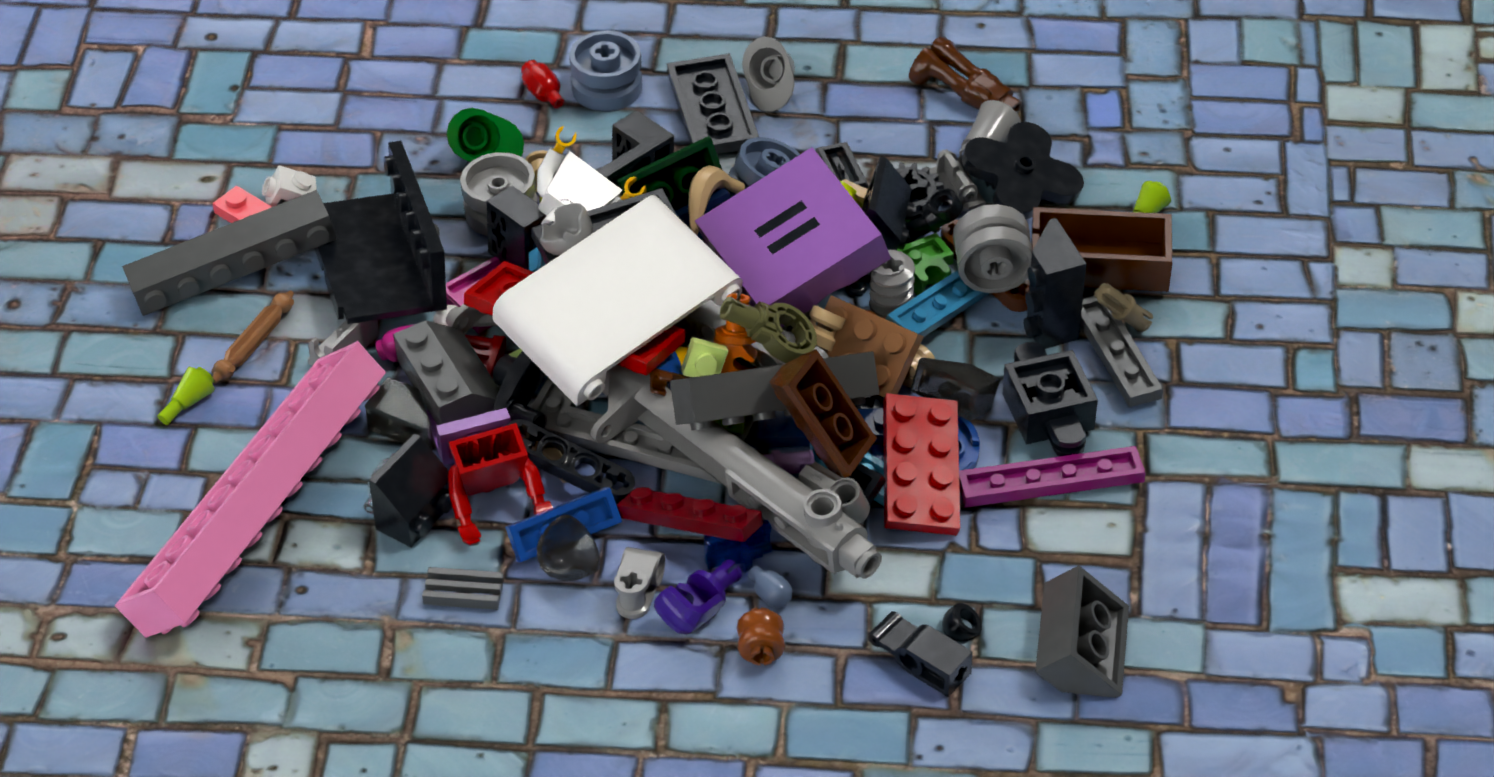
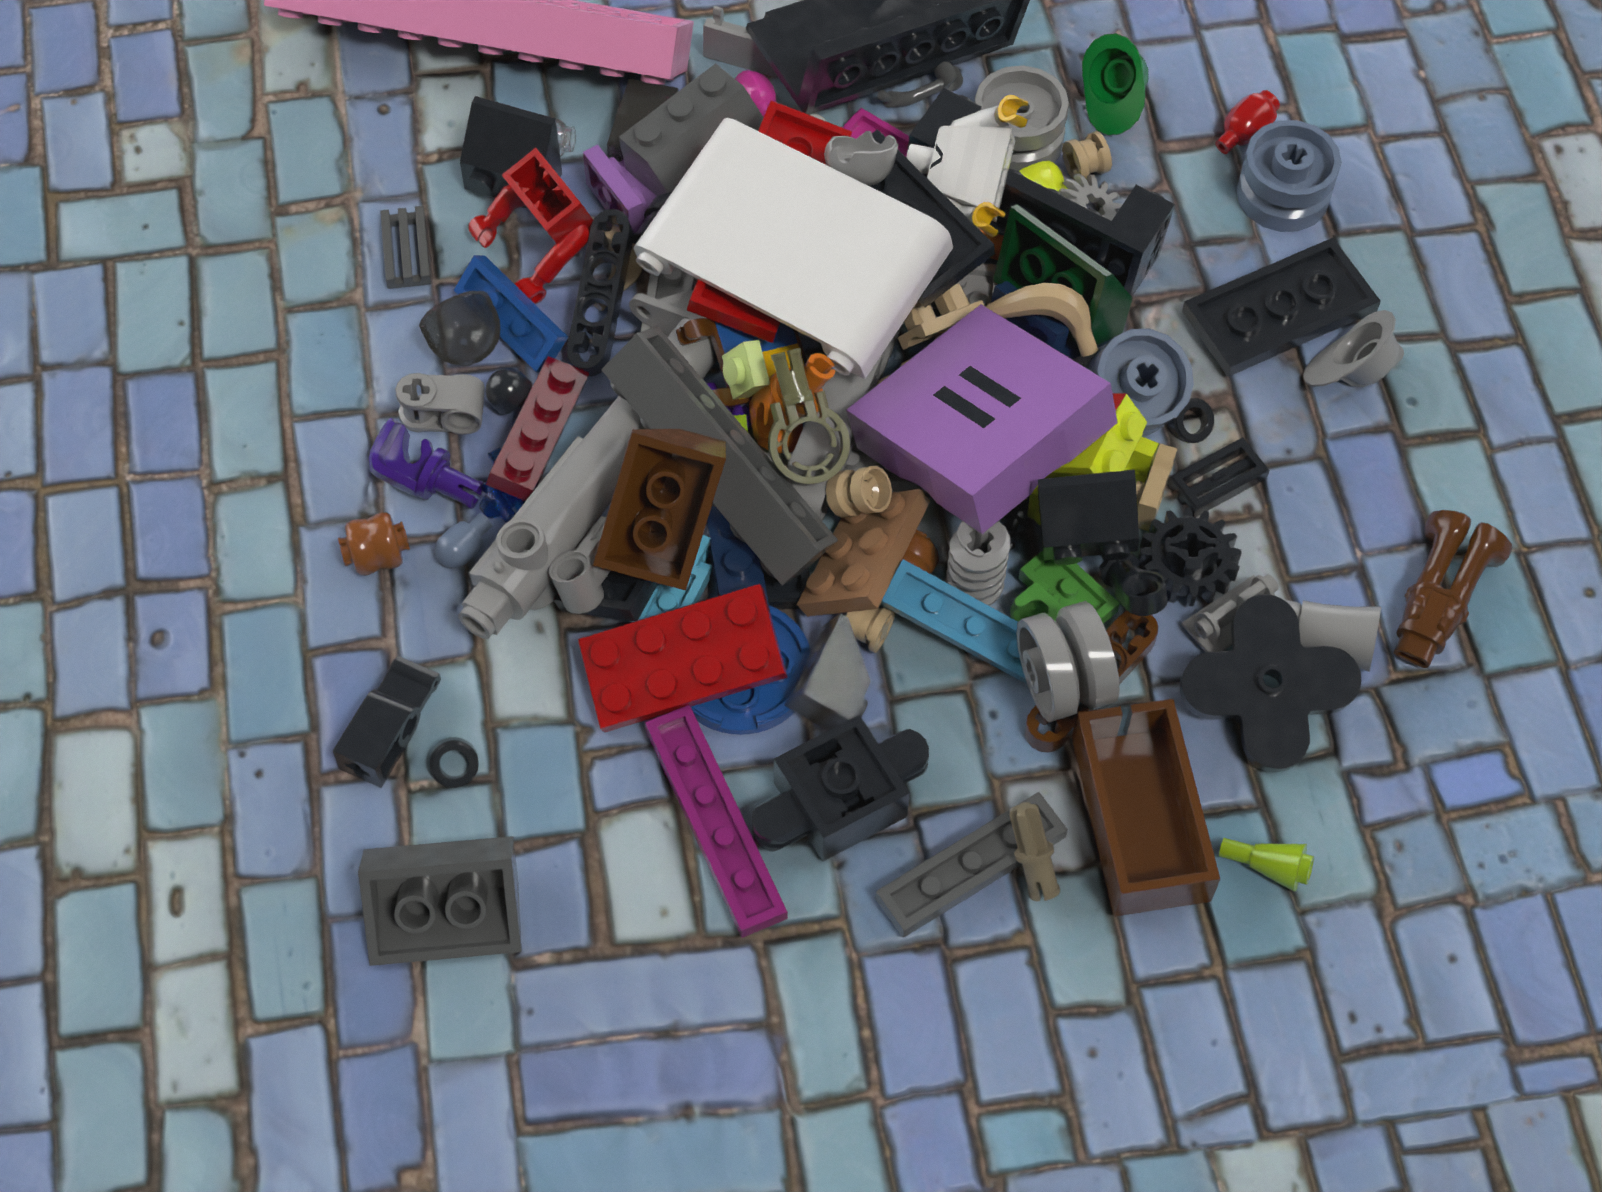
camera: 75 degrees right, 15 degrees up
black slope [1023,218,1086,349] -> none
none -> black piece [485,368,532,415]

